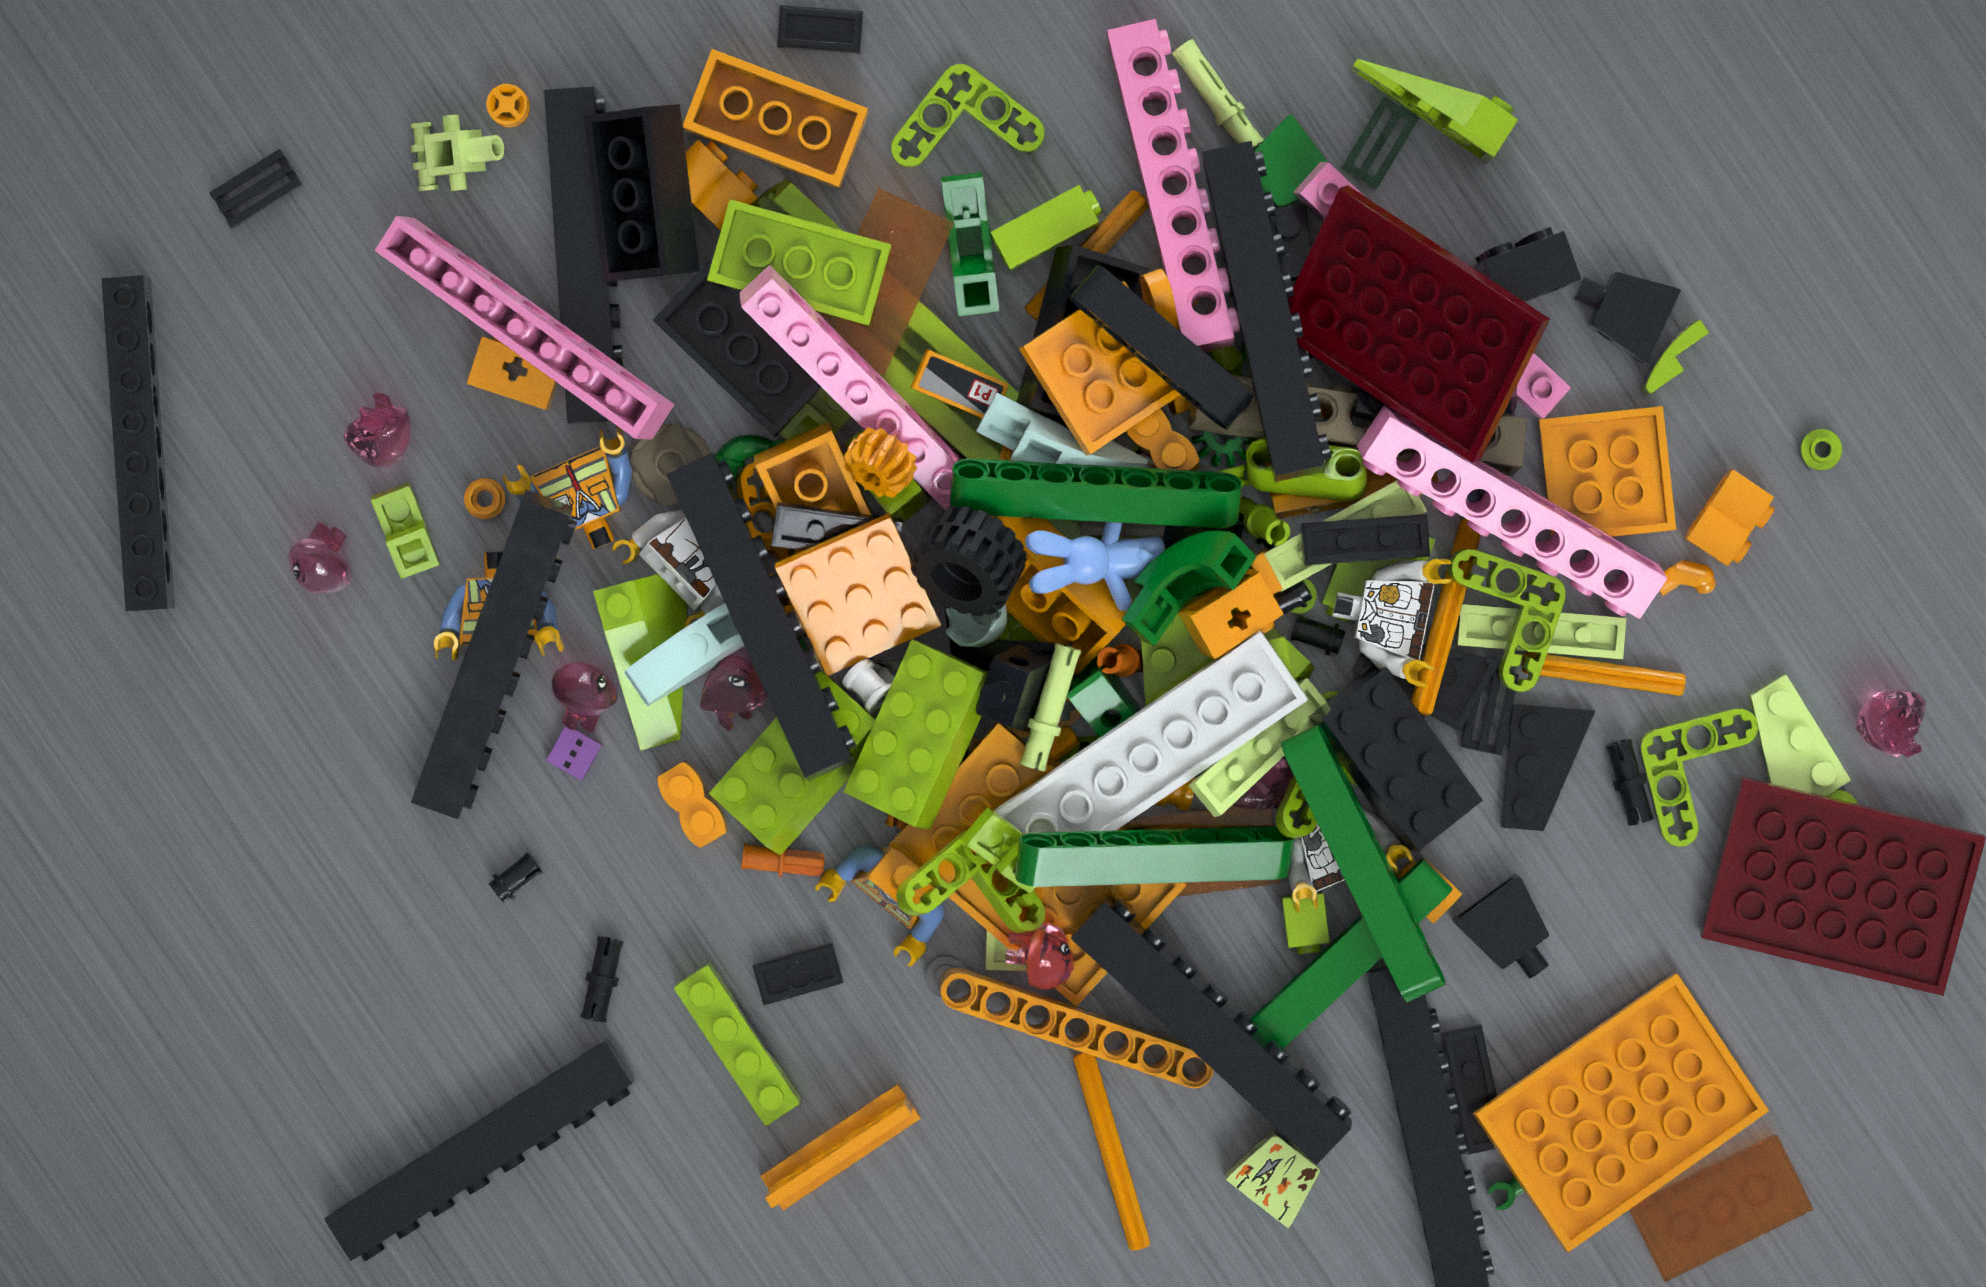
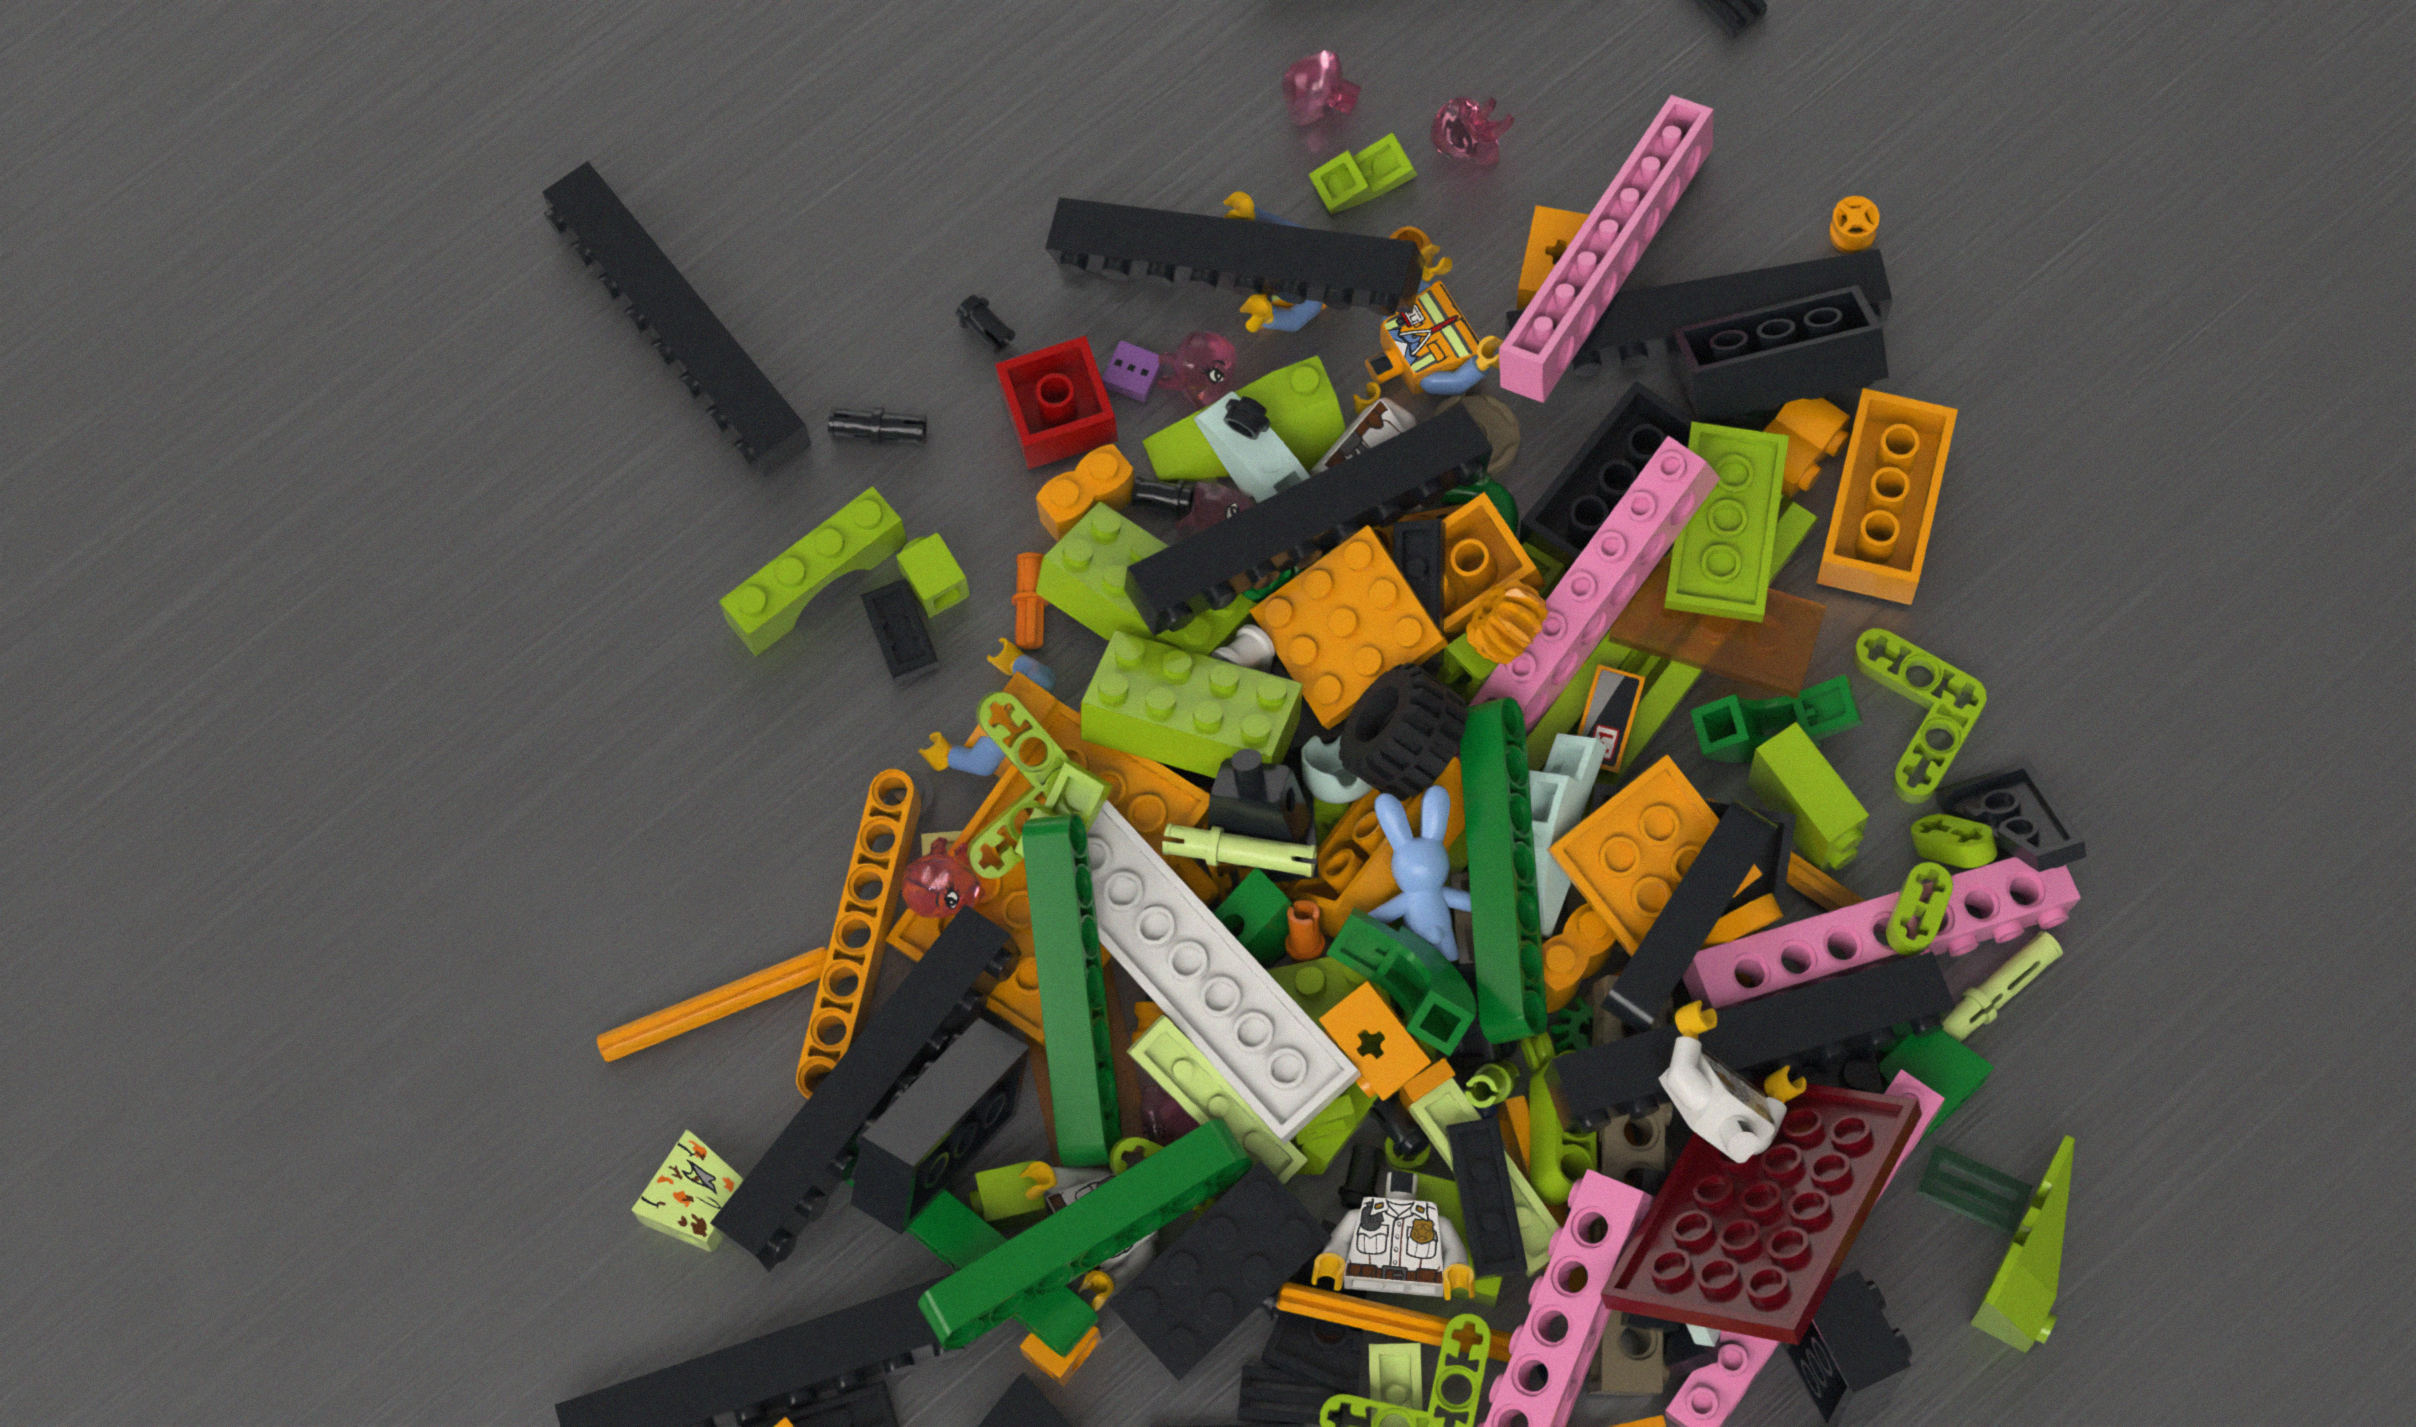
camera: 90 degrees right, 20 degrees down
yellowish green piece [410,115,504,191] -> none
light orange fence [760,1083,921,1211] -> none
black tile [777,5,863,54] -> none
none -> black brick [851,1017,1030,1235]
none -> lime brick [896,532,970,619]
none -> red brick [995,335,1118,470]
none -> black pin [1132,476,1195,518]
none -> black plate [1223,396,1271,440]
none -> white torso [1658,1000,1807,1163]
none -> lime beam [1886,862,1953,957]
none -> lime beam [1910,814,1998,868]
none -> black wing [1935,760,2087,872]

